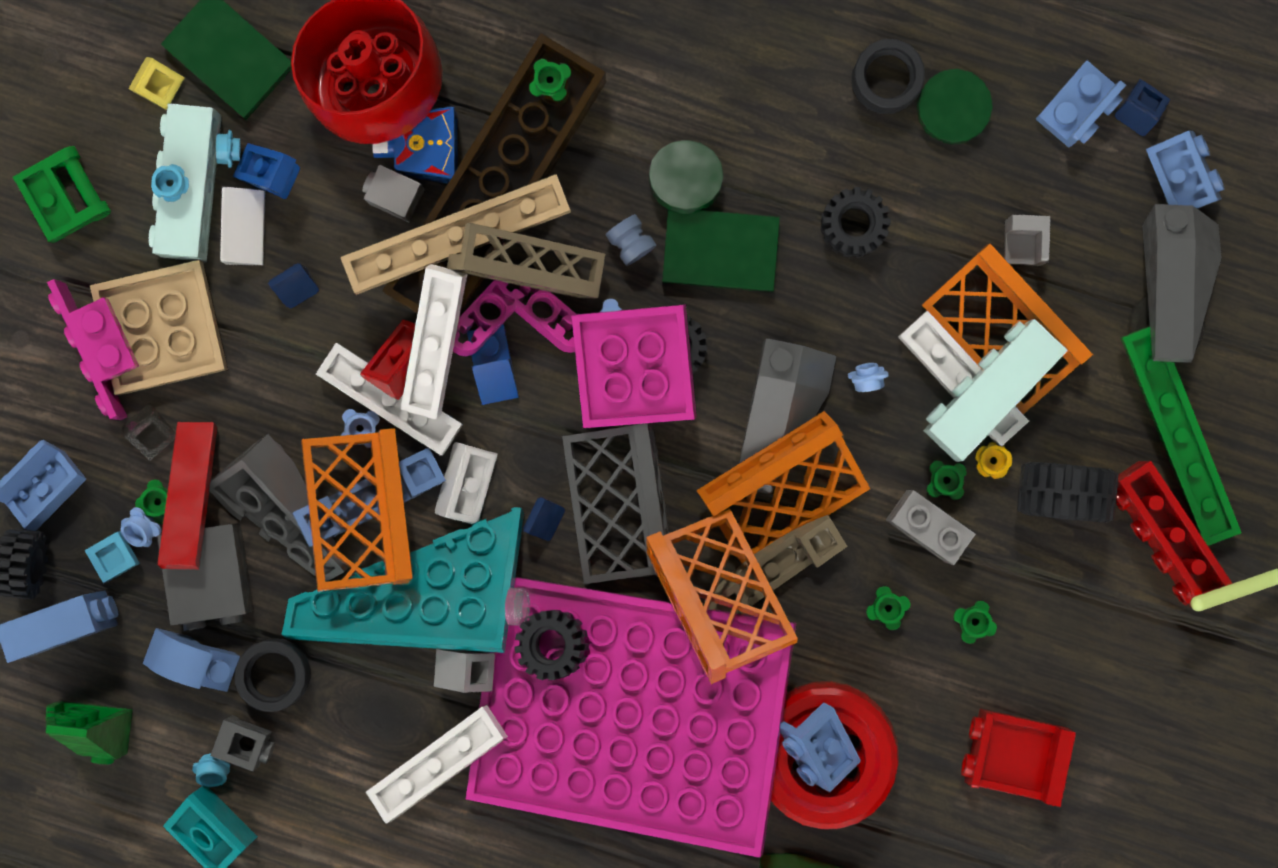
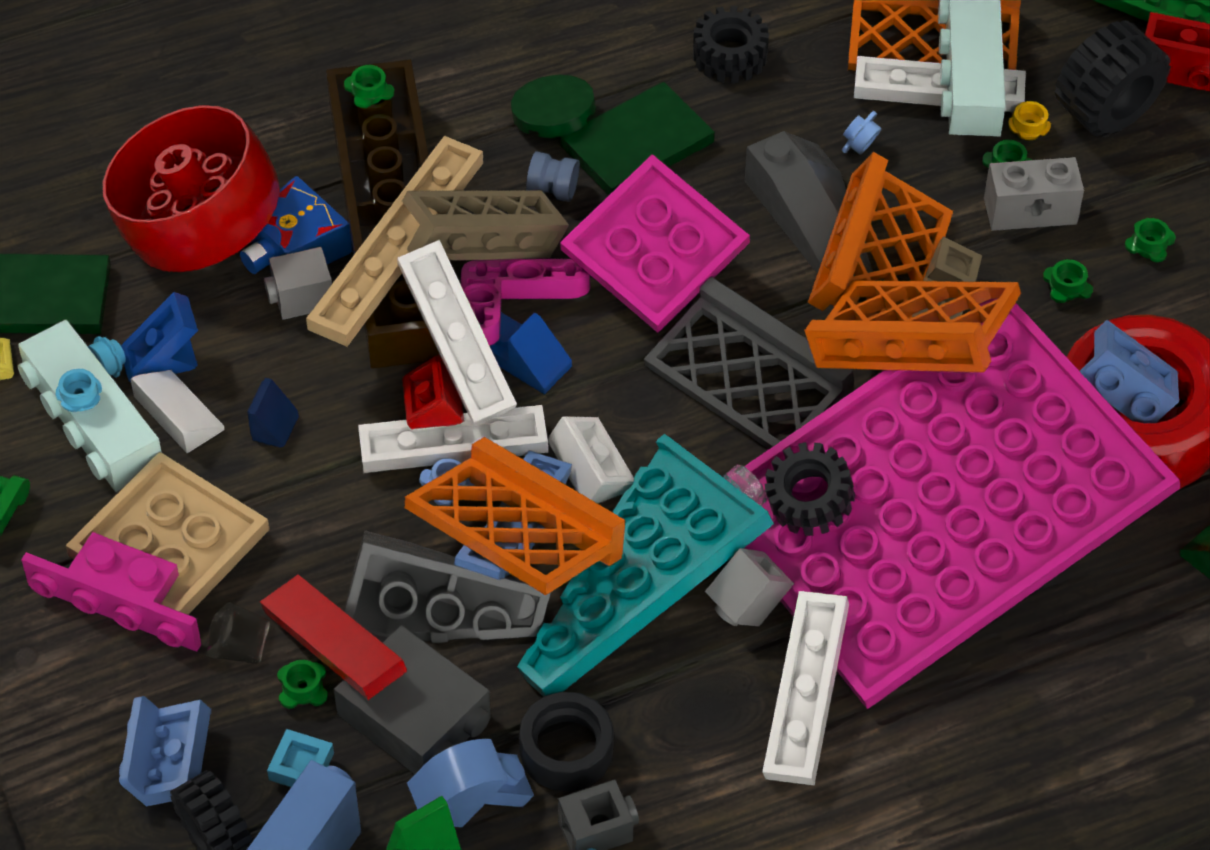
camera: 40 degrees left, 35 degrees down
light blue plate [121,507,161,547] -> none
dark blue slope [523,497,565,541] -> none

